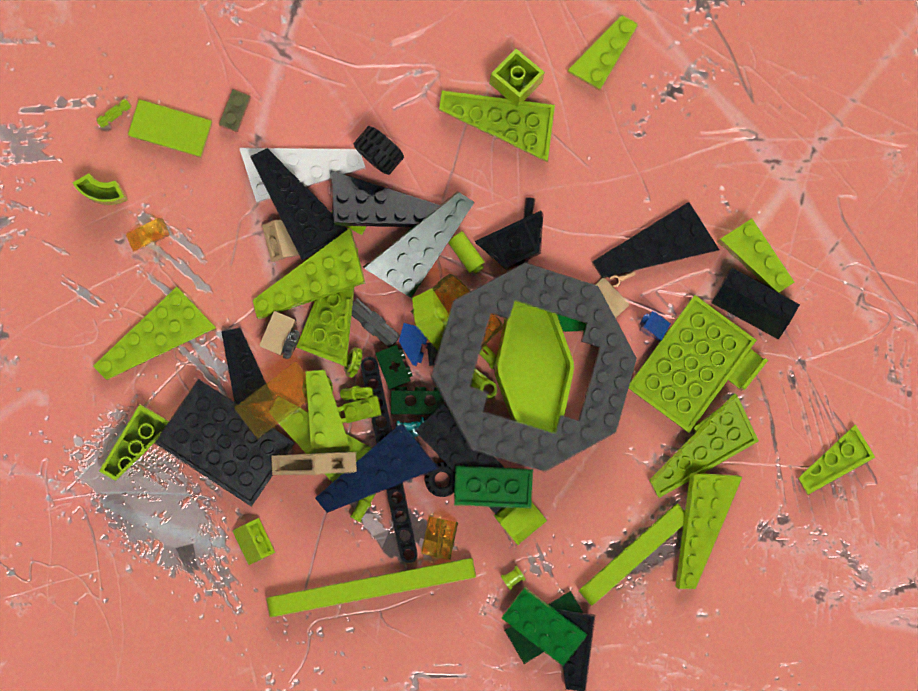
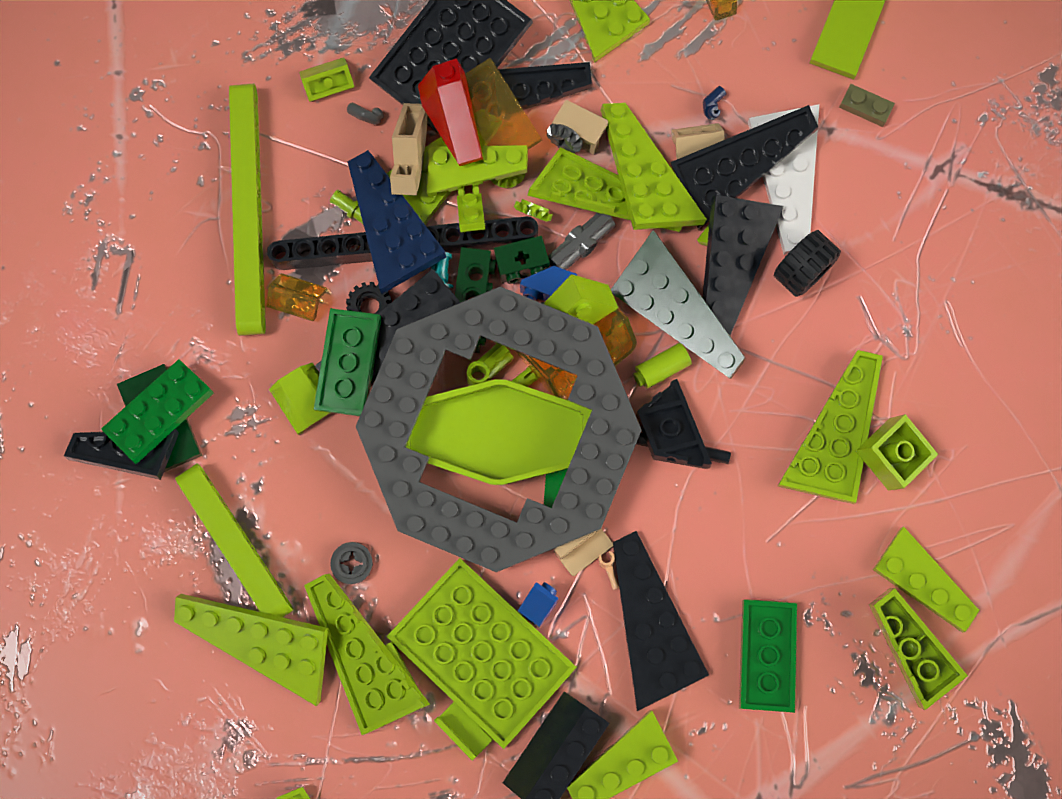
camera: 100 degrees right, 10 degrees down
lime axle [340,386,373,401] -> none
lime bush [501,565,526,590] -> none
none -> dark grey gear [330,542,373,585]
none -> dark grey arm [347,102,384,125]
none -> red wedge [418,59,483,166]
none -> dark blue arm [703,86,726,120]
none -> green plate [739,599,797,713]
none -> lime wedge [869,588,968,710]

